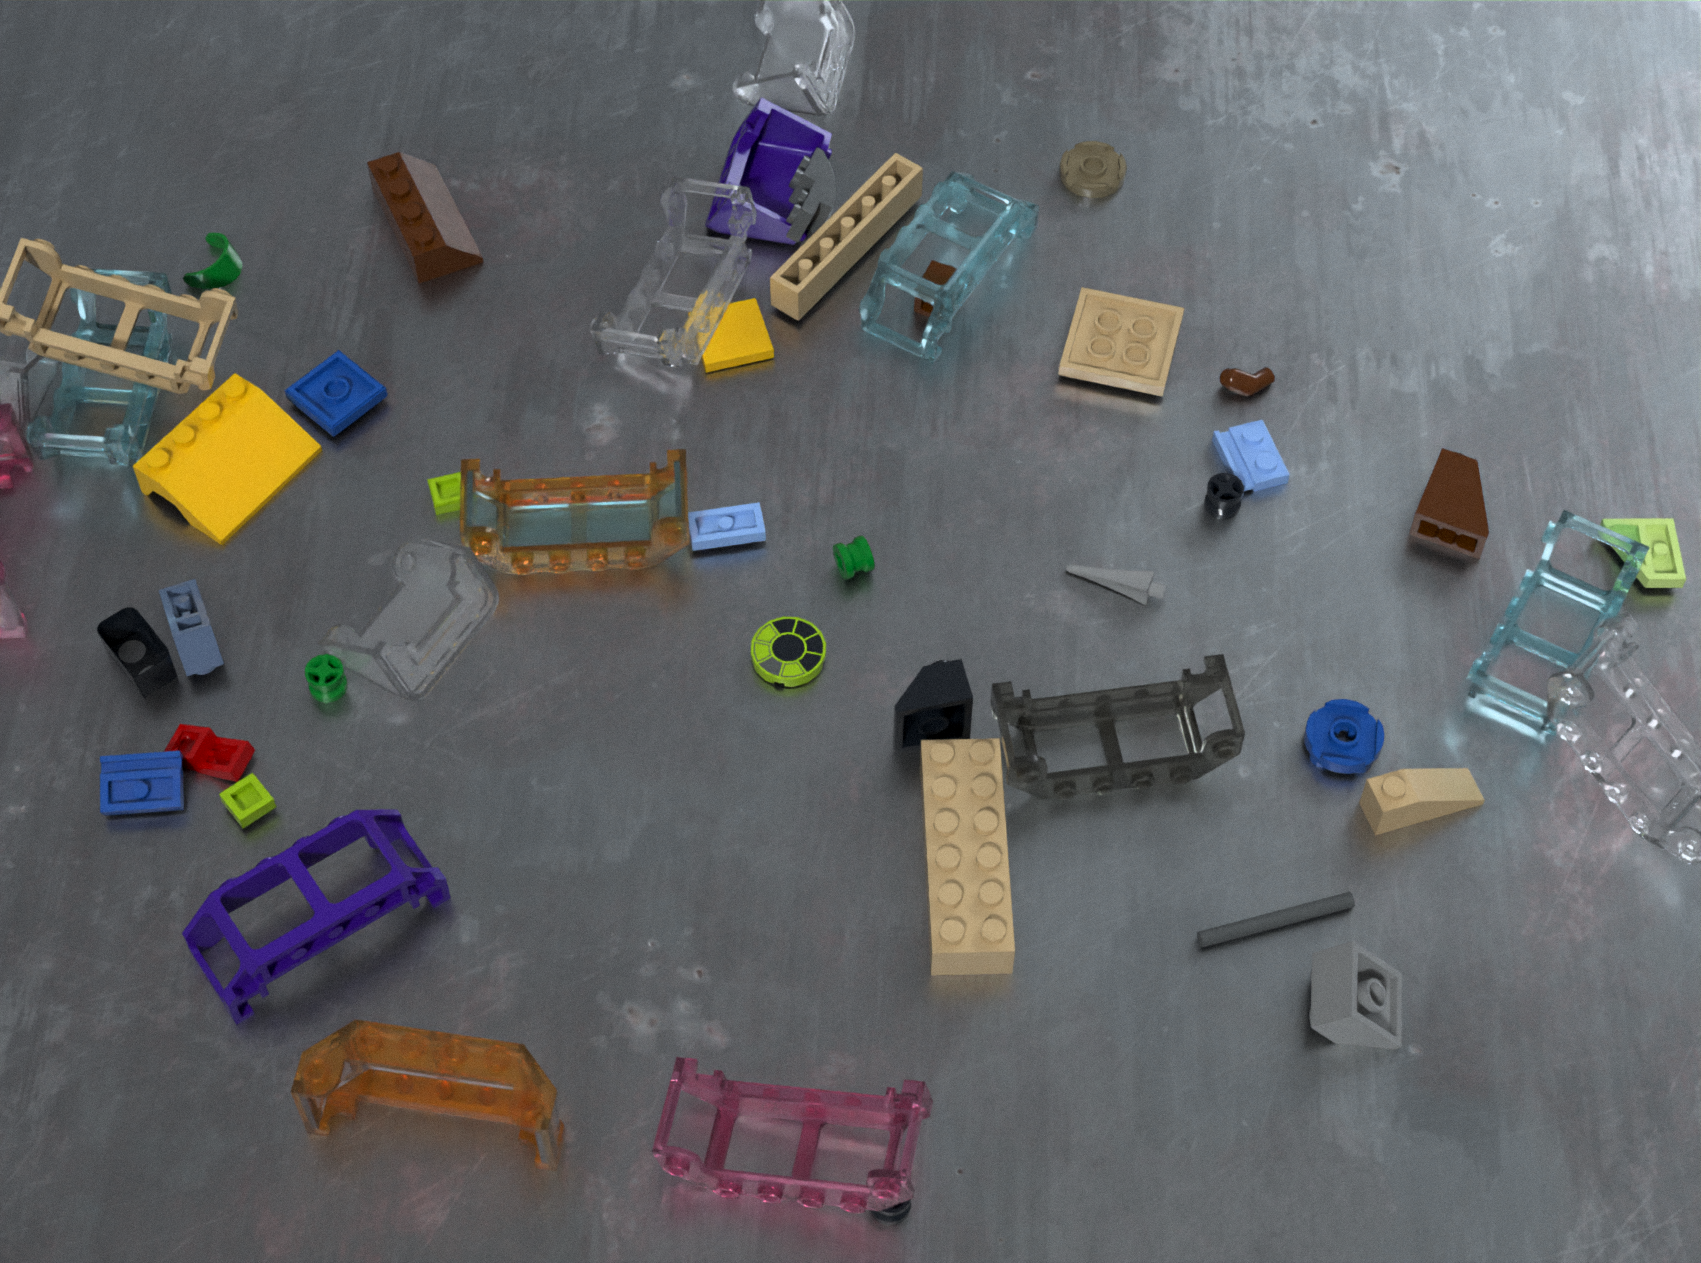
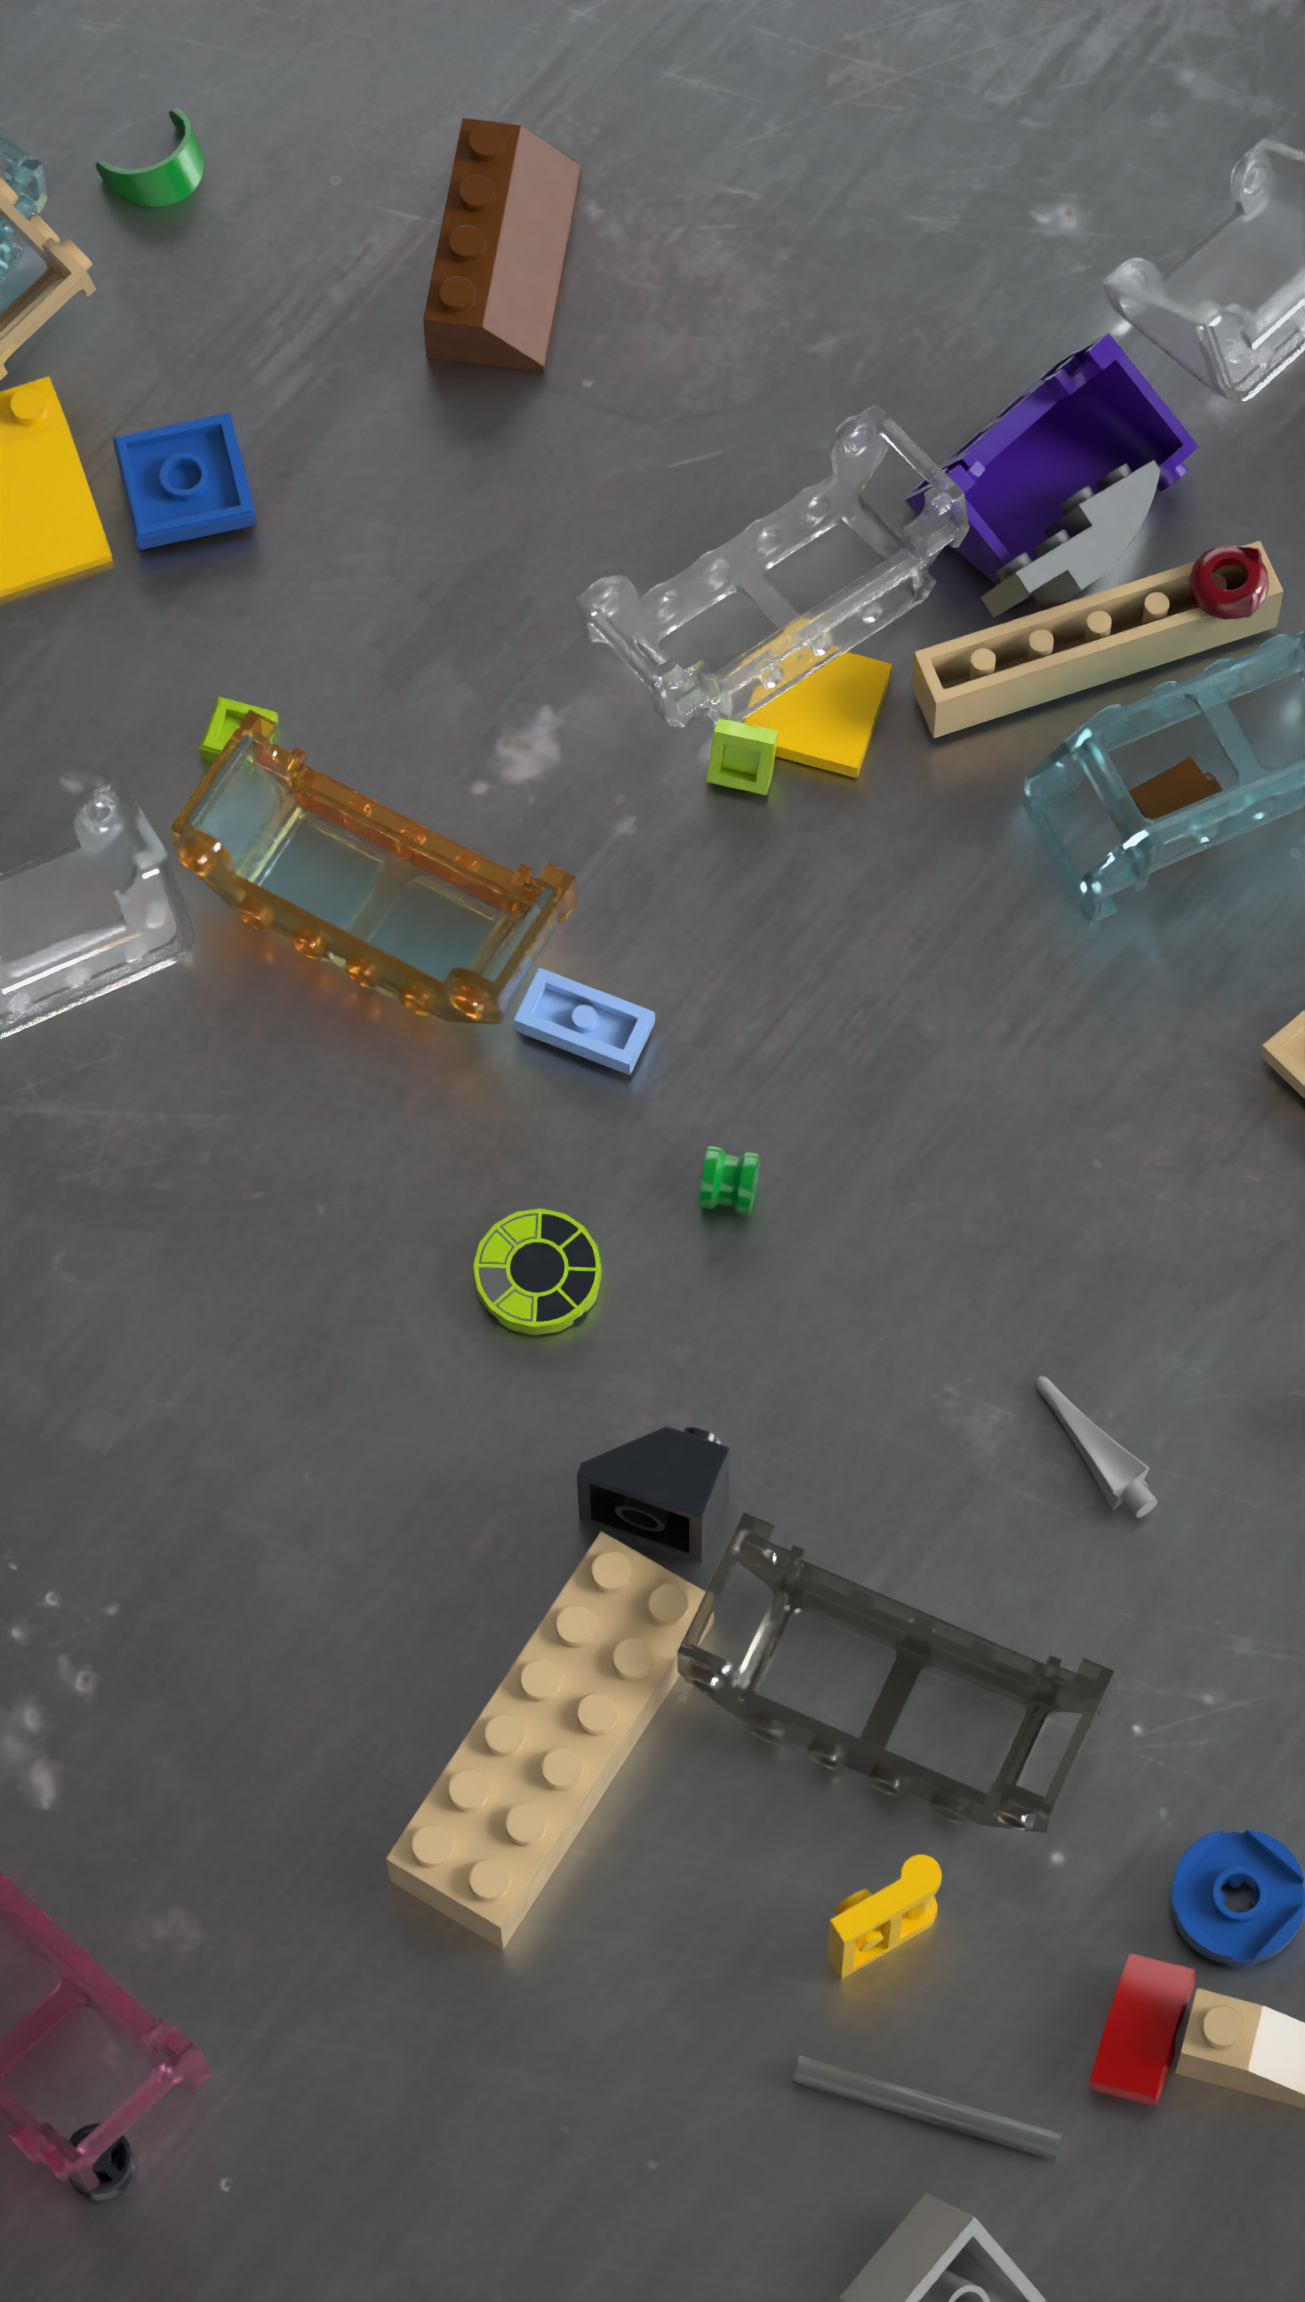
camera: 35 degrees right, 10 degrees up
none -> lime plate [706,718,779,795]
none -> yellow plate [827,1855,942,1979]
none -> red slope [1090,1953,1195,2106]
none -> dark red piece [1189,545,1269,620]

